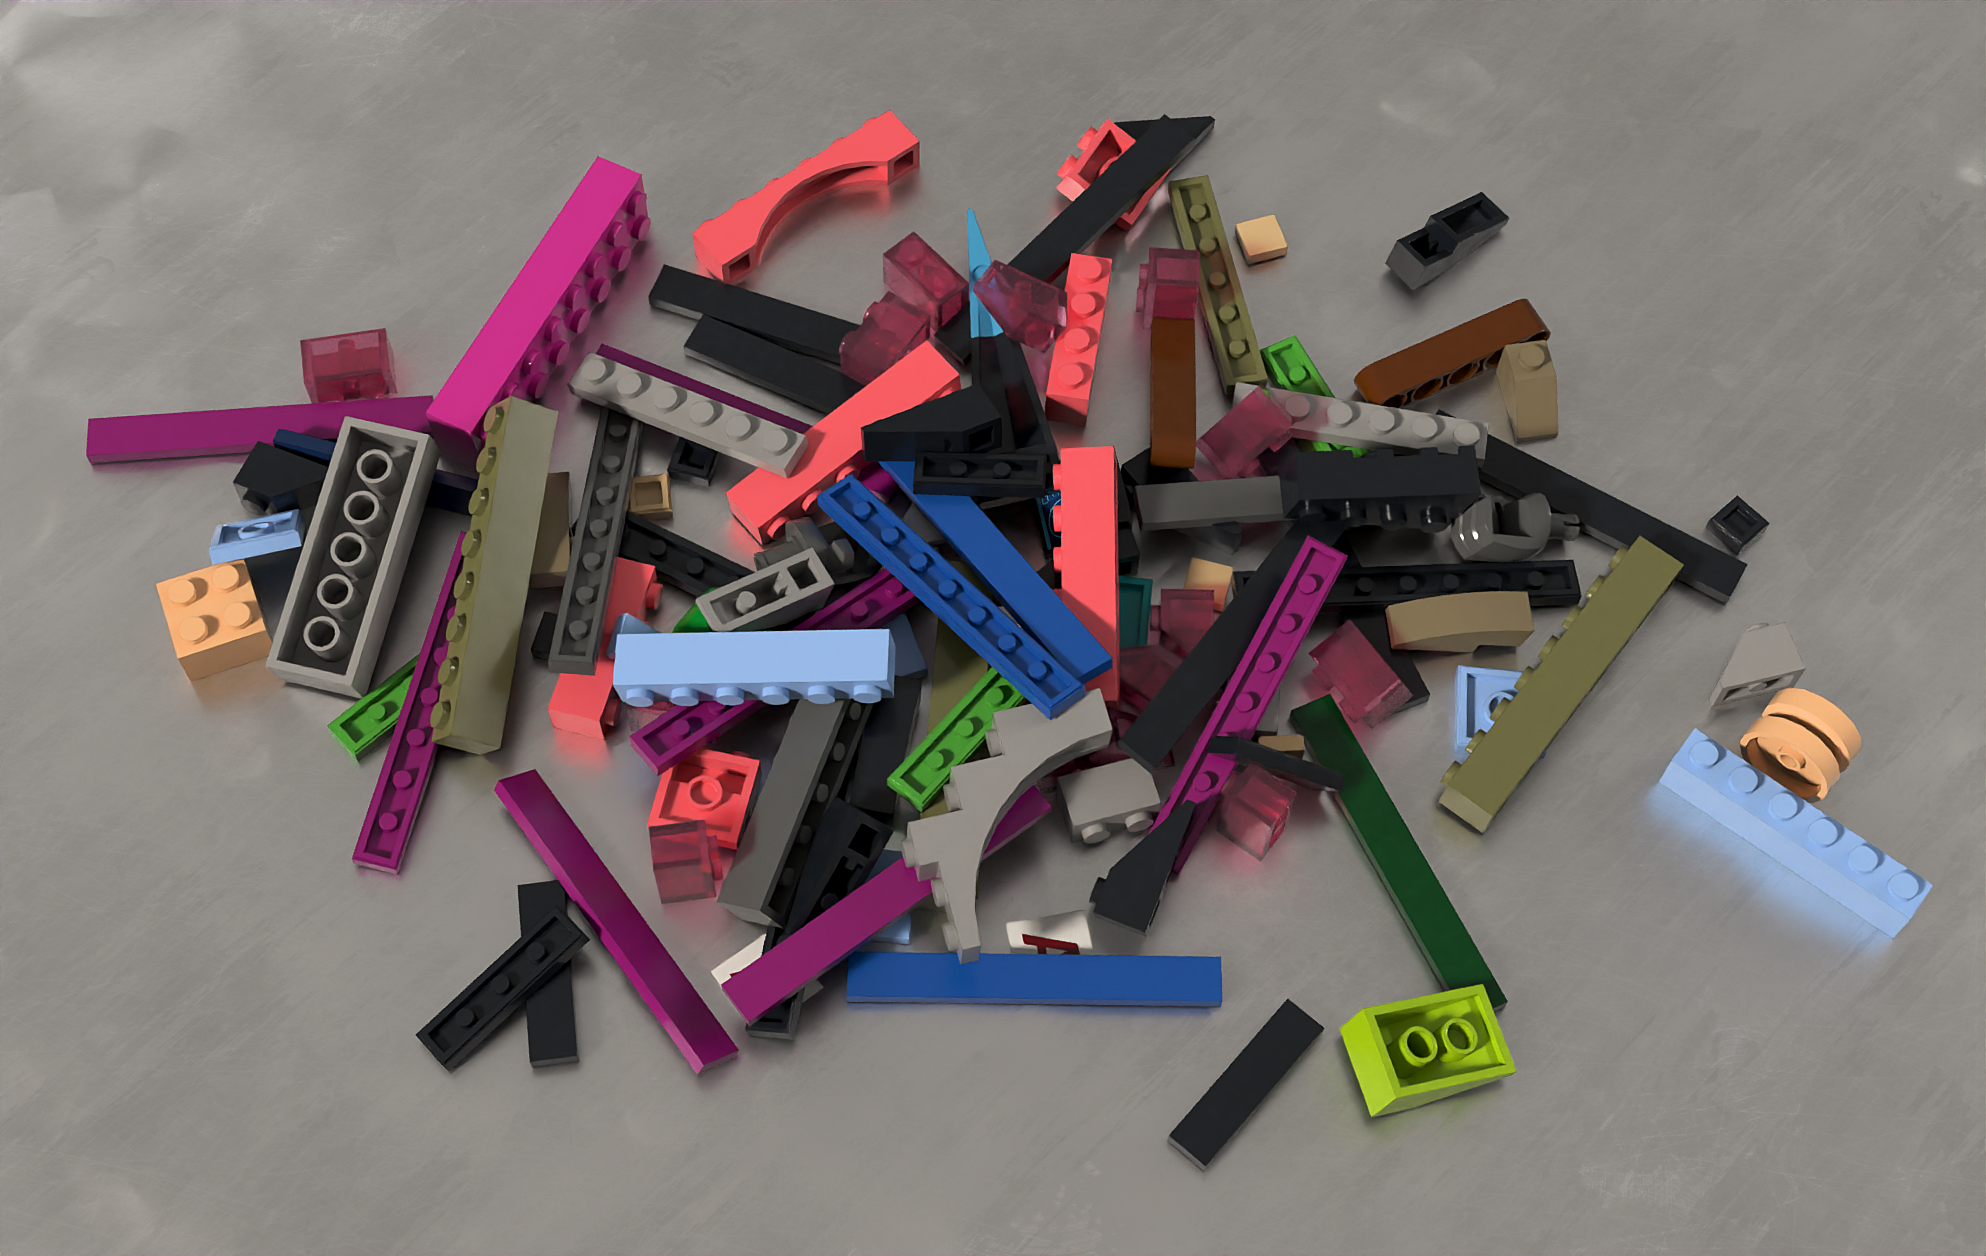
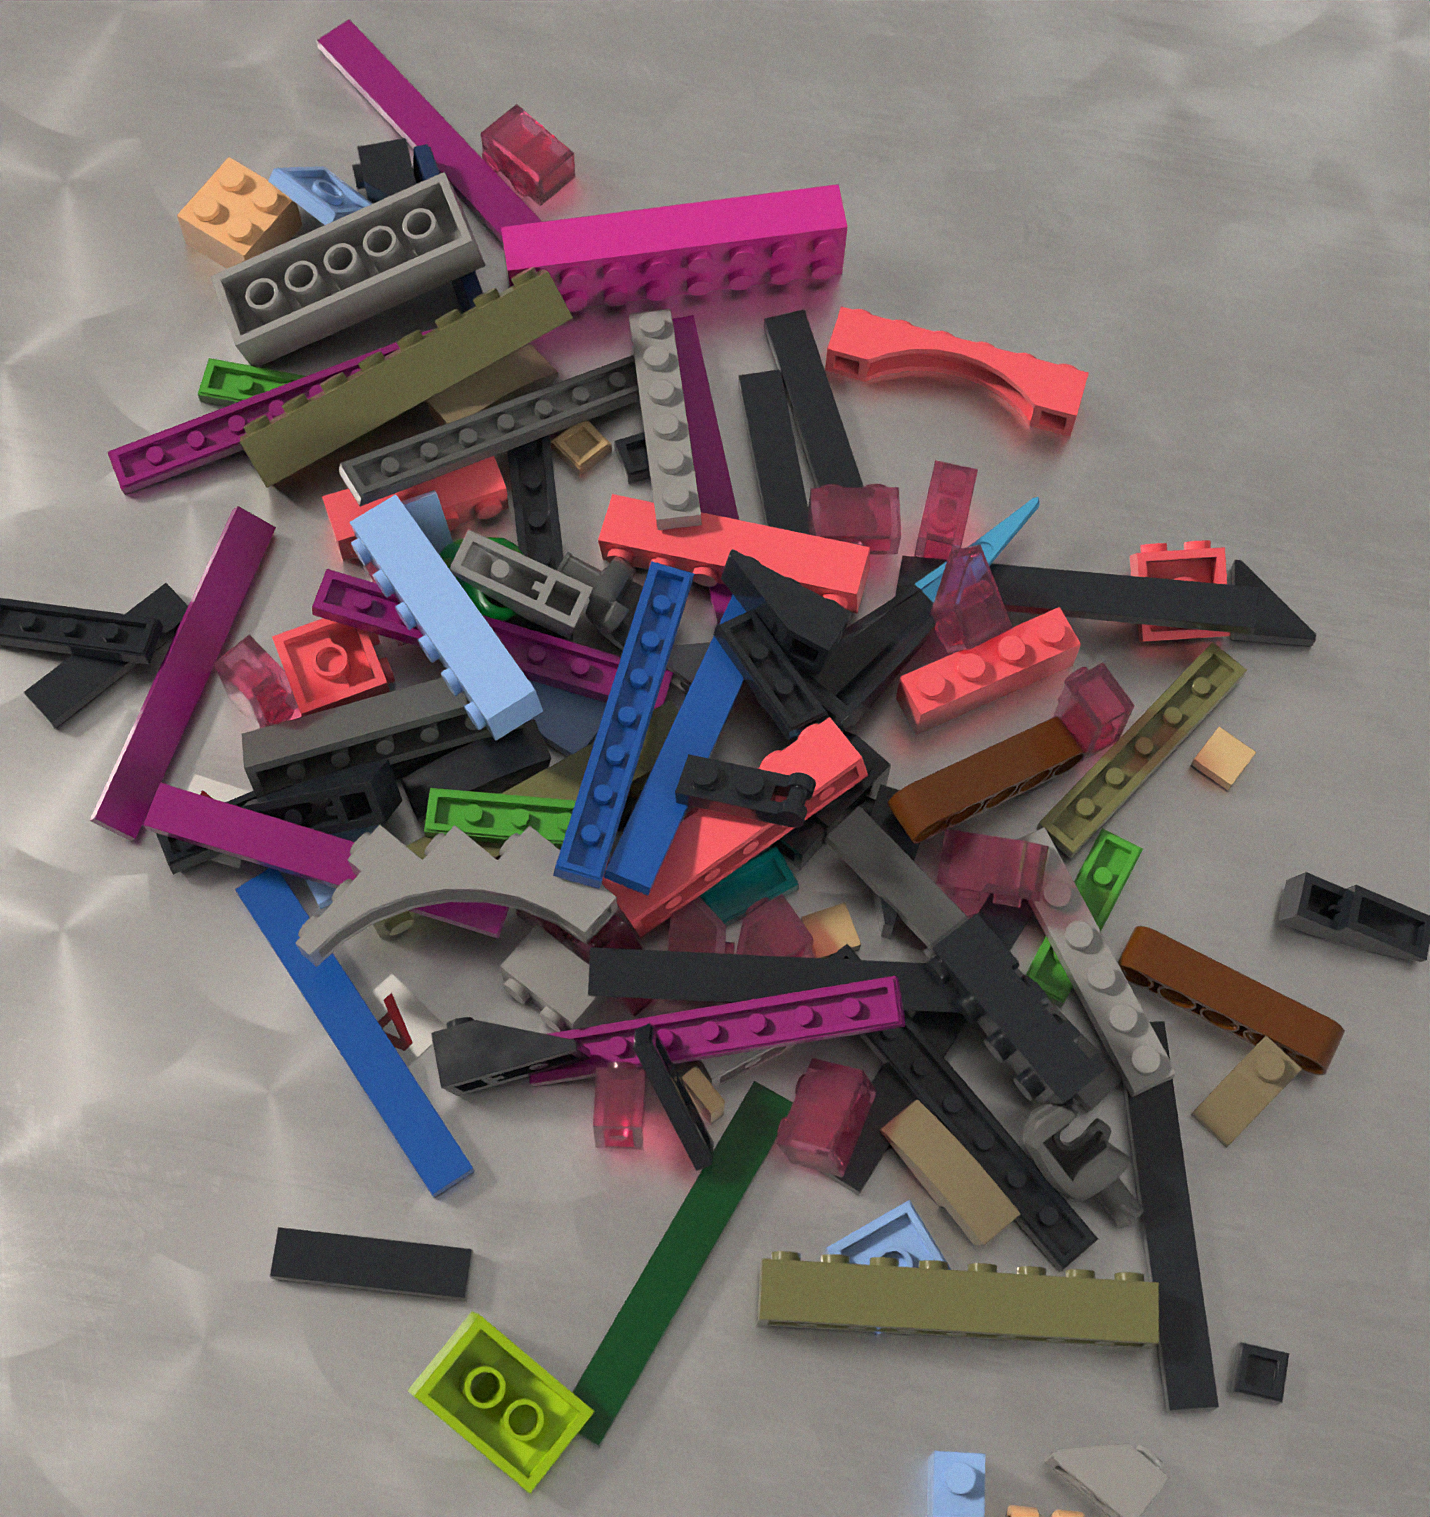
camera: 55 degrees right, 5 degrees up
none -> black plate [675,754,816,828]

